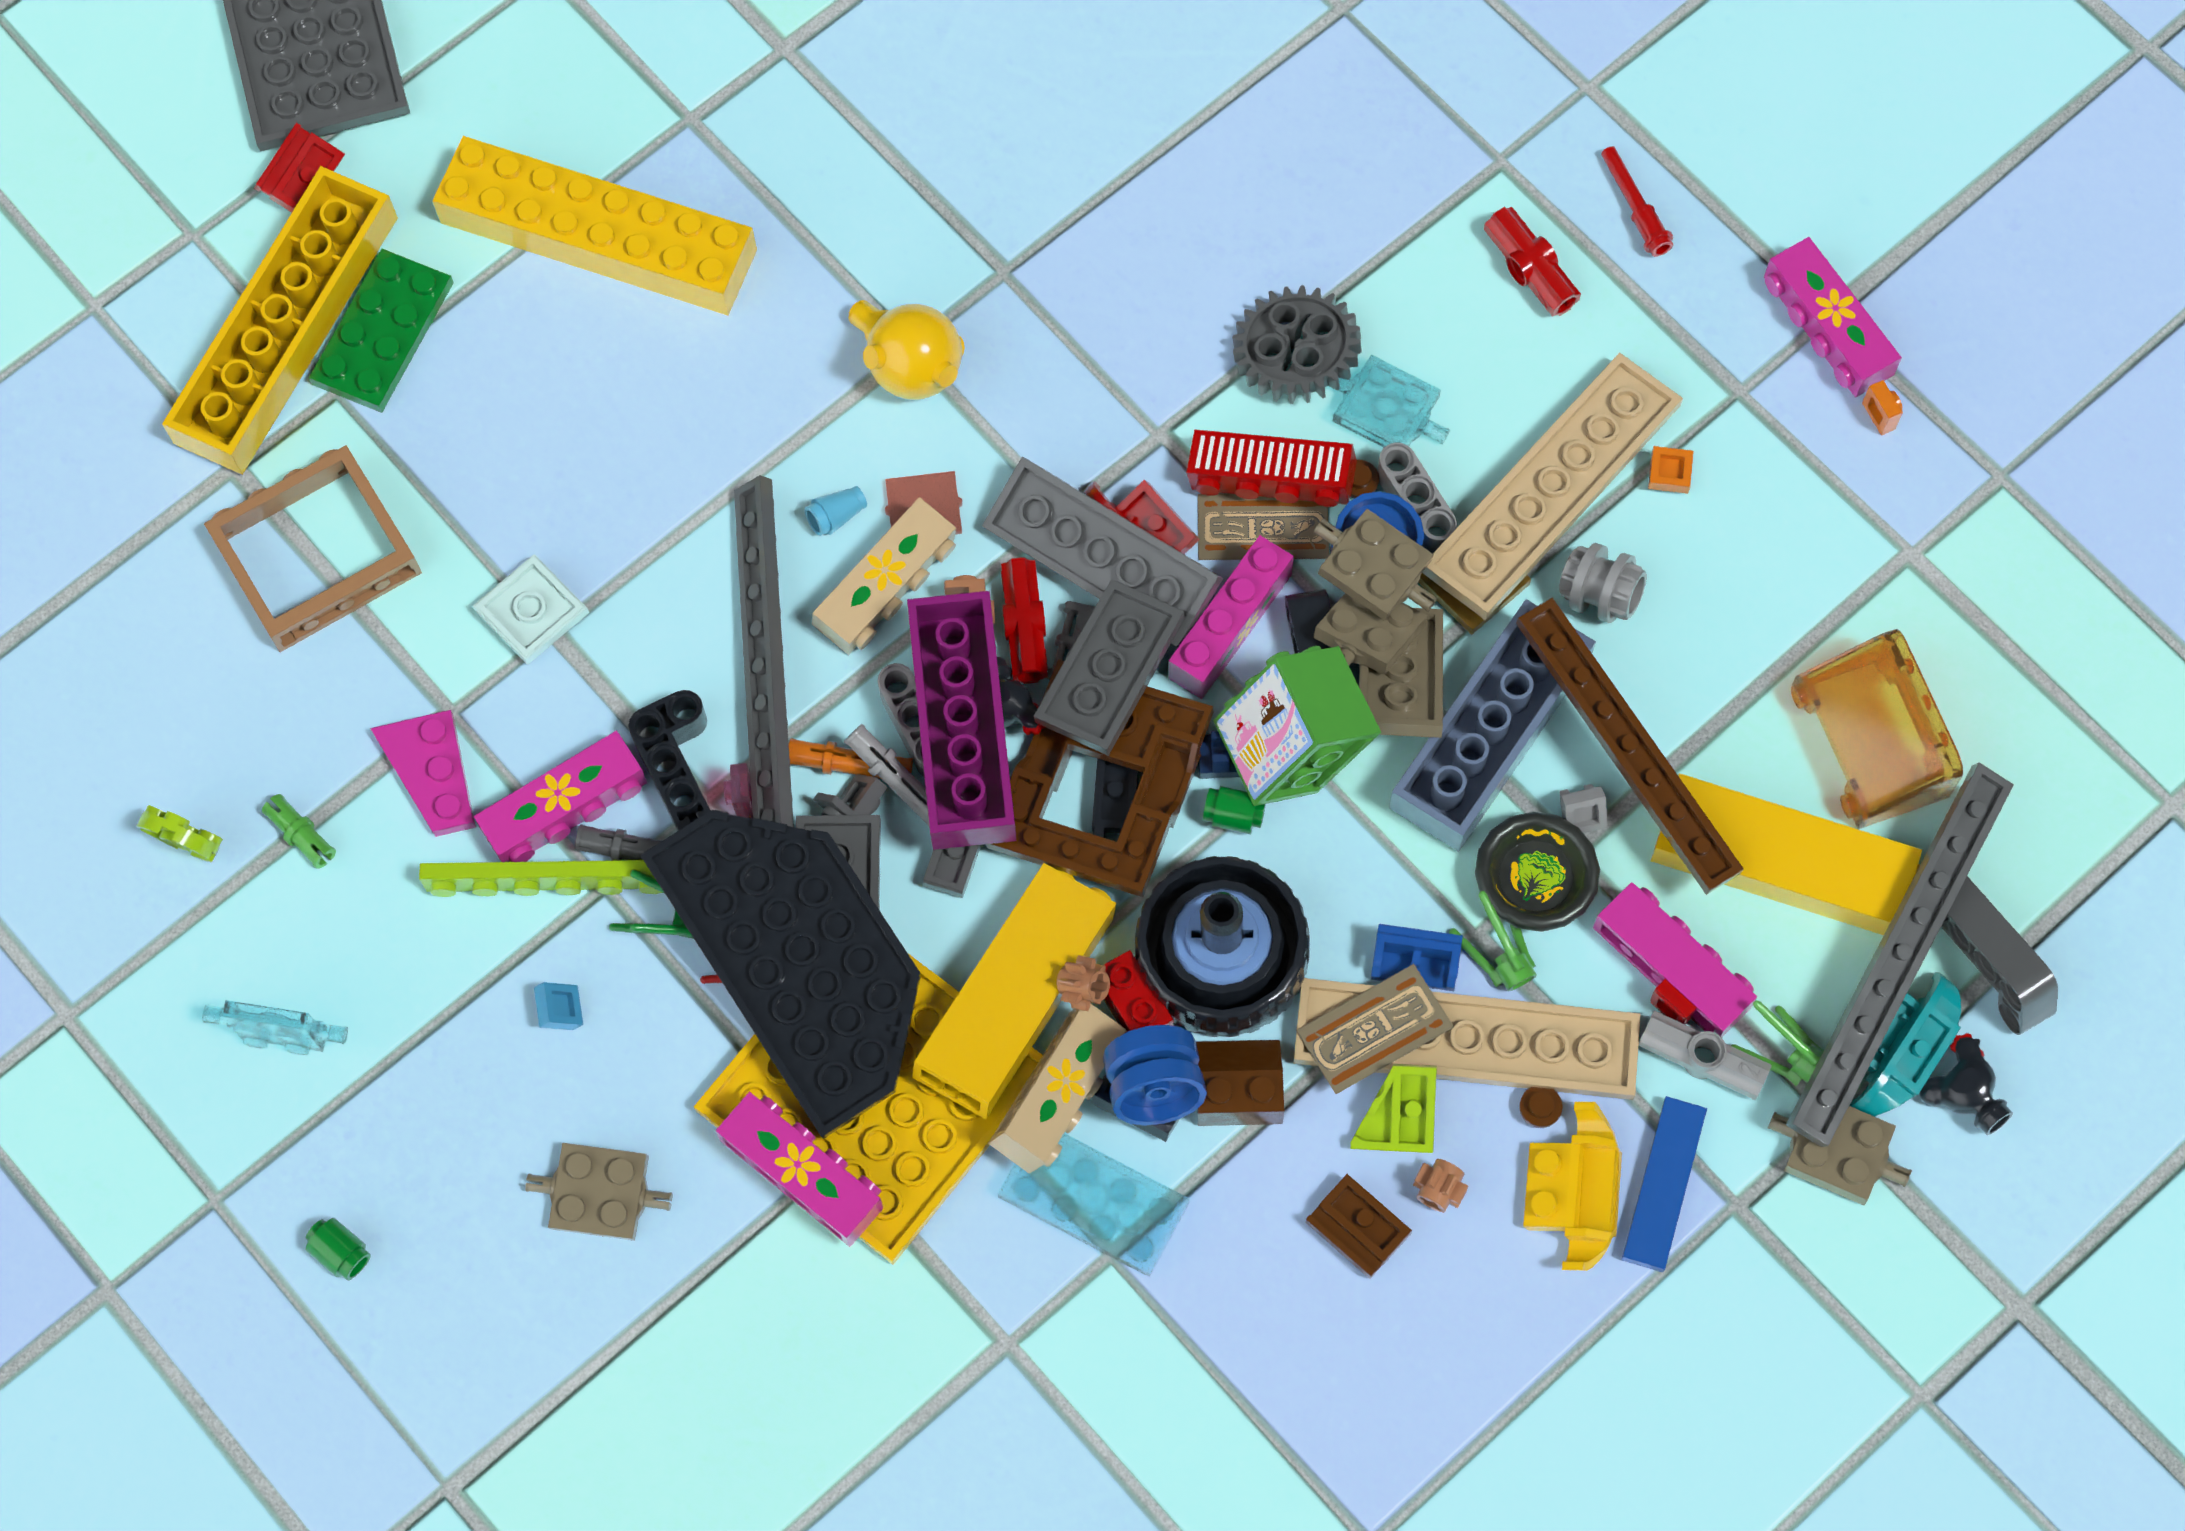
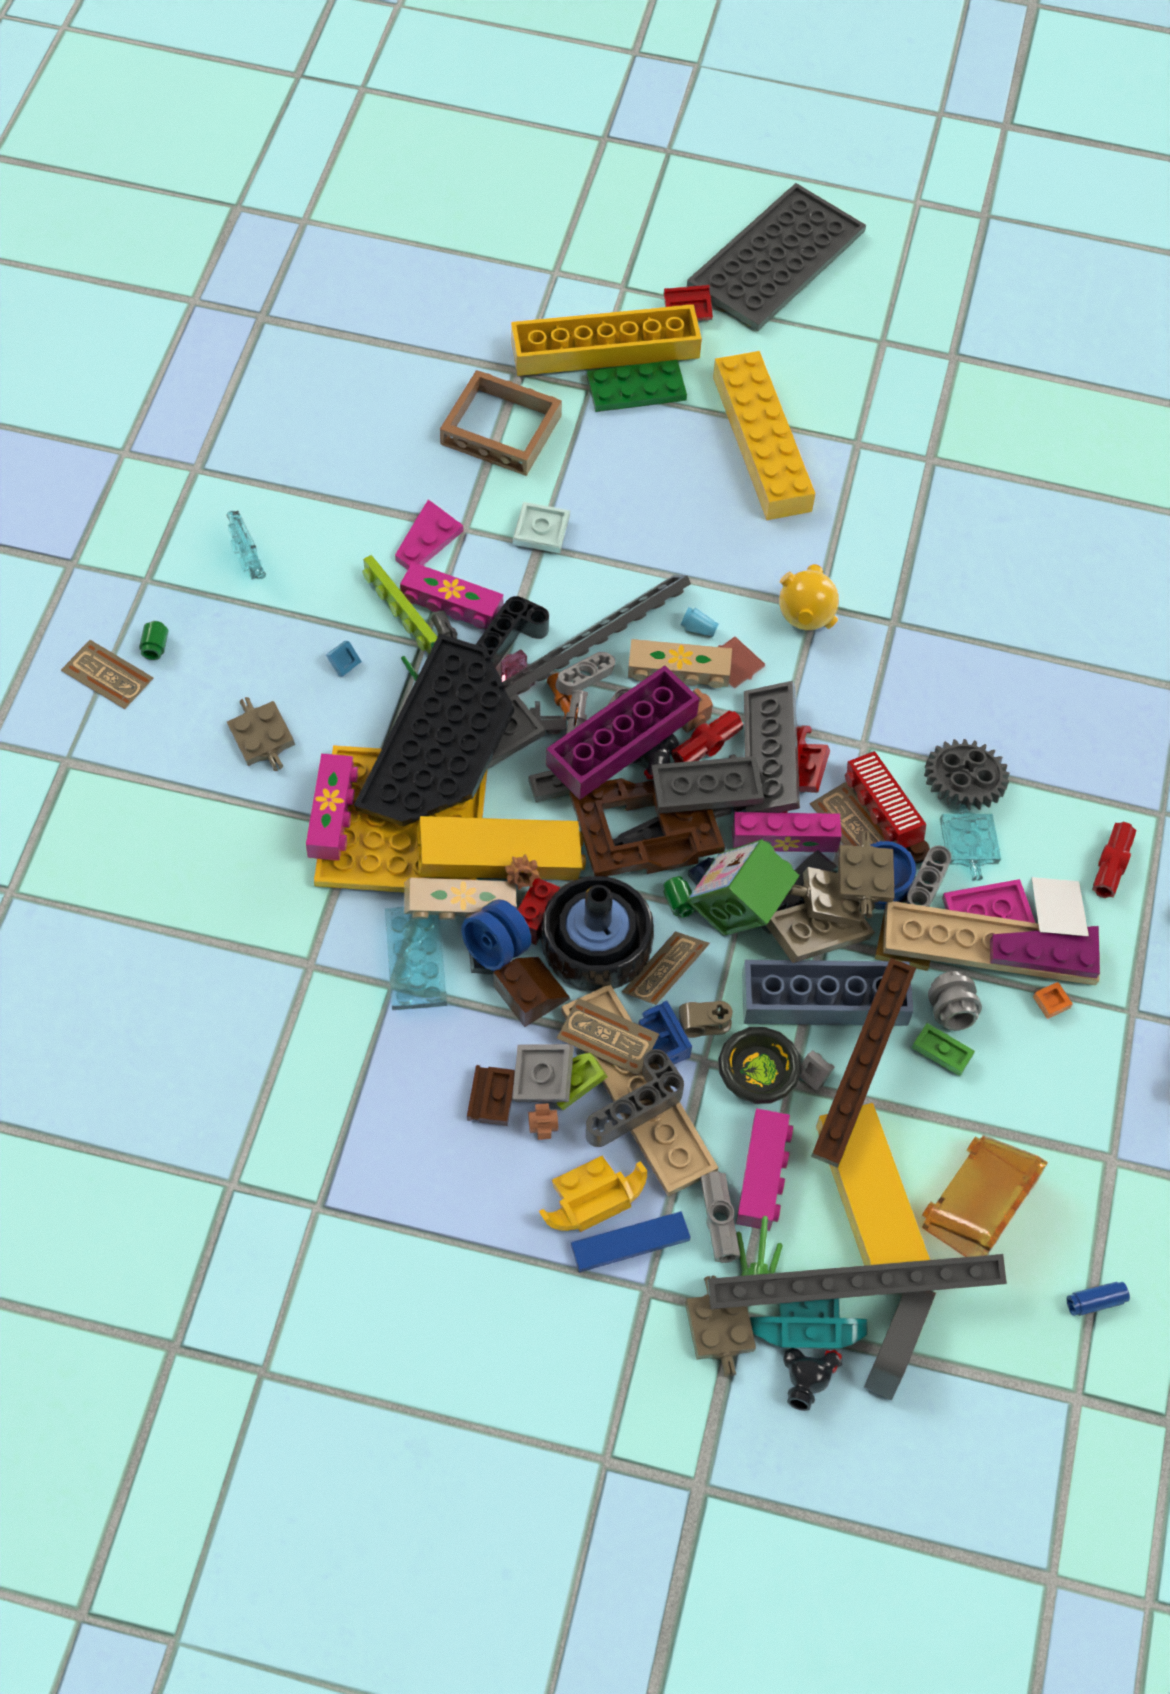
camera: 50 degrees right, 10 degrees down
lime plate [136,805,223,863] -> none
bright green pin [262,794,336,869] -> none
bright green plant [1449,891,1537,992] -> none
reddish brown plate [1519,1087,1563,1128] -> none
red tile [1650,979,1697,1025] -> none
none -> sticker [61,640,154,709]
none -> light grey plate [512,1044,574,1102]
none -> light grey beam [555,652,615,695]
none -> dark grey beam [585,1049,684,1147]
none -> sticker [622,931,710,1005]
none -> dark tan piece [679,1001,733,1038]
none -> bright green plate [912,1023,975,1076]
none -> dark pink wing [942,879,1036,923]
none -> magenta wing [990,926,1100,979]
none -> white sticker [1032,877,1089,936]
none -> blue piece [1066,1281,1130,1316]

